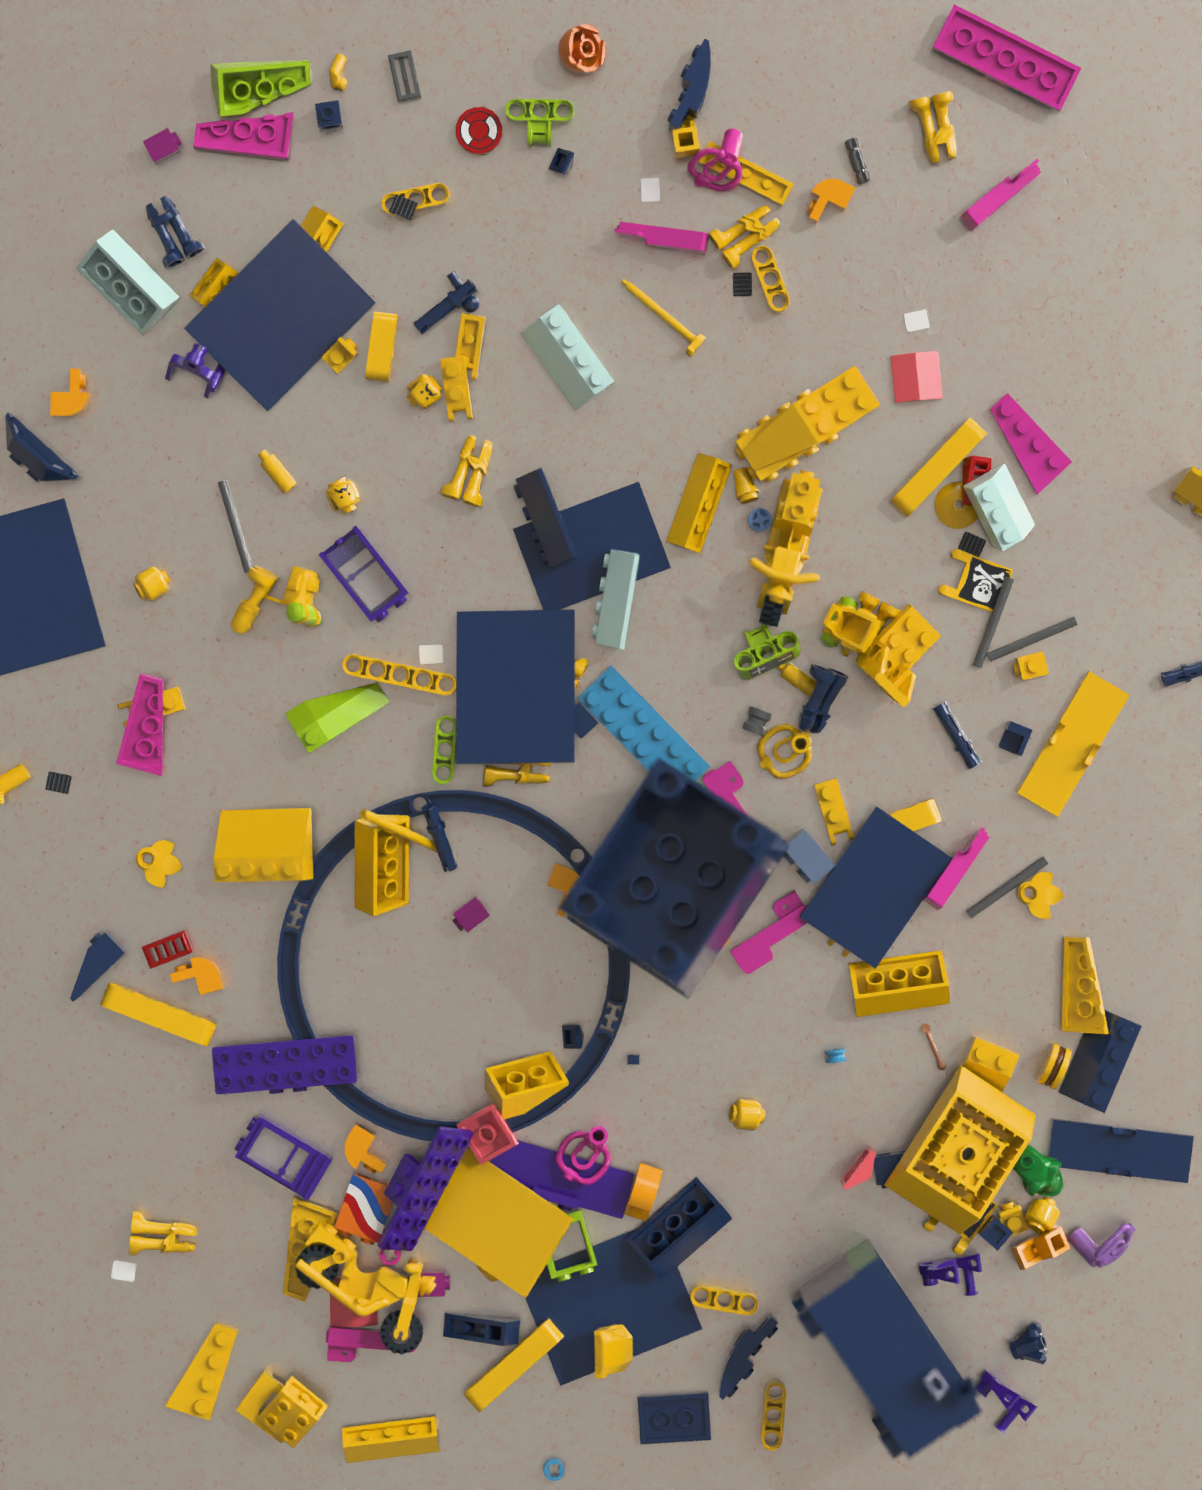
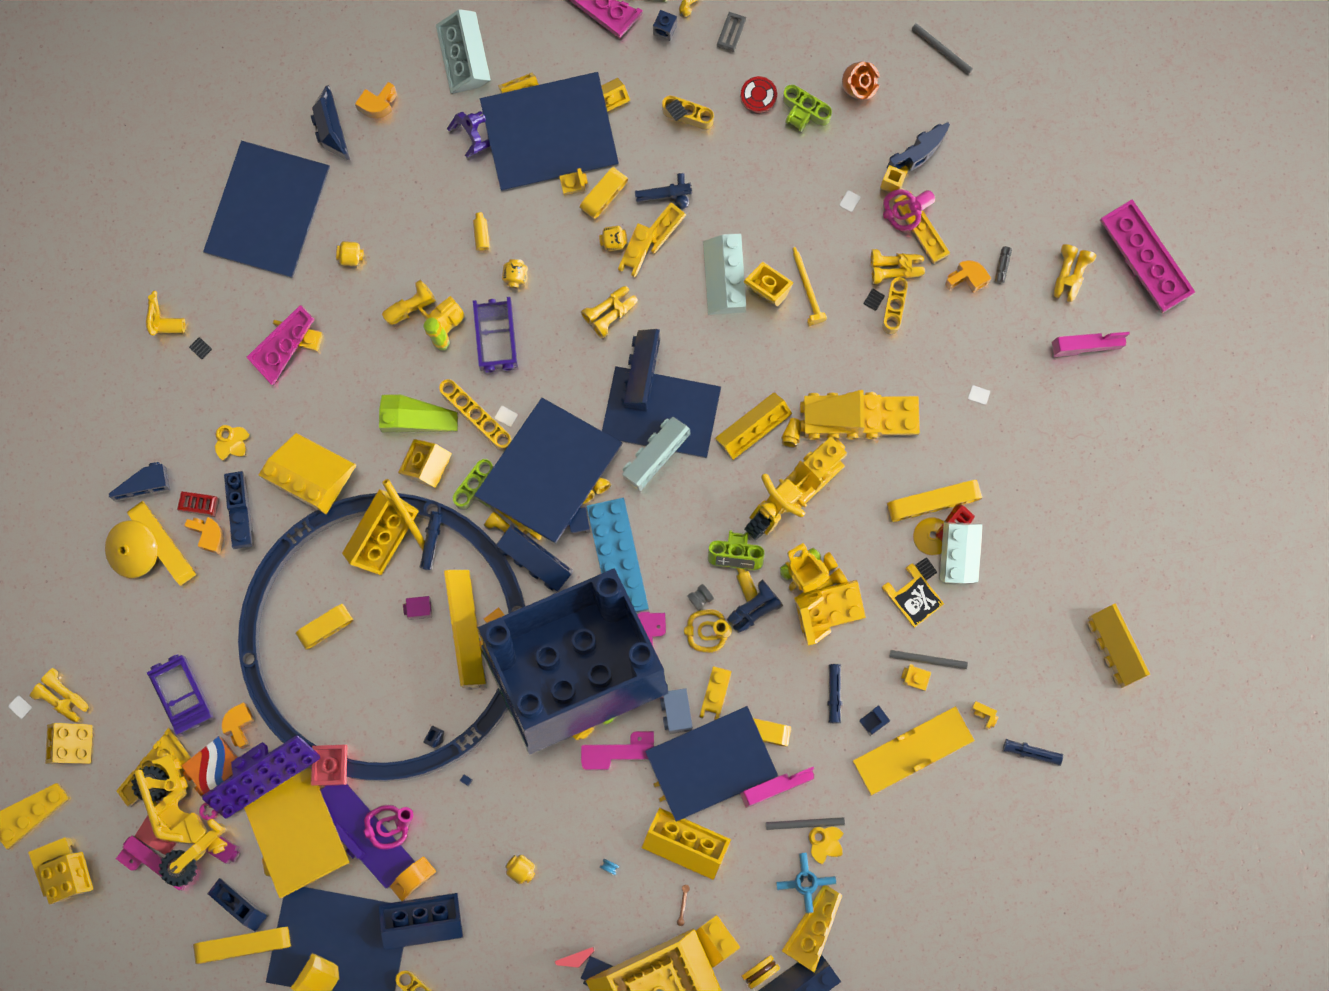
camera: 30 degrees right, 10 degrees down
dark blue piece [146,196,205,268] -> none
dark purple bracket [212,1035,357,1095] -> none
dark grey bar [218,480,253,573] -> none
yellow panel [342,1416,440,1463] -> none
yellow slope [484,1051,569,1119] -> none
lime window [547,1210,598,1282] -> none
dark blue slope [549,148,574,175] -> none
dark pink piece [615,222,709,254] -> none
medium blue wheel [748,508,772,532] -> none
coral slope [891,351,942,403] -> none
dark grey bar [973,576,1014,668] -> none
dark pink wing [990,393,1072,494] -> none
none -> yellow bracket [45,723,93,764]
none -> yellow dish [105,520,158,578]
none -> dark blue slope [224,471,253,550]
none -> yellow beam [295,604,353,650]
none -> yellow slope [398,439,452,488]
none -> yellow slope [444,570,486,689]
none -> dark blue brick [496,524,573,592]
none -> yellow slope [744,262,794,307]
none -> dark azure bar [776,853,836,913]
none -> yellow bracket [971,701,998,730]

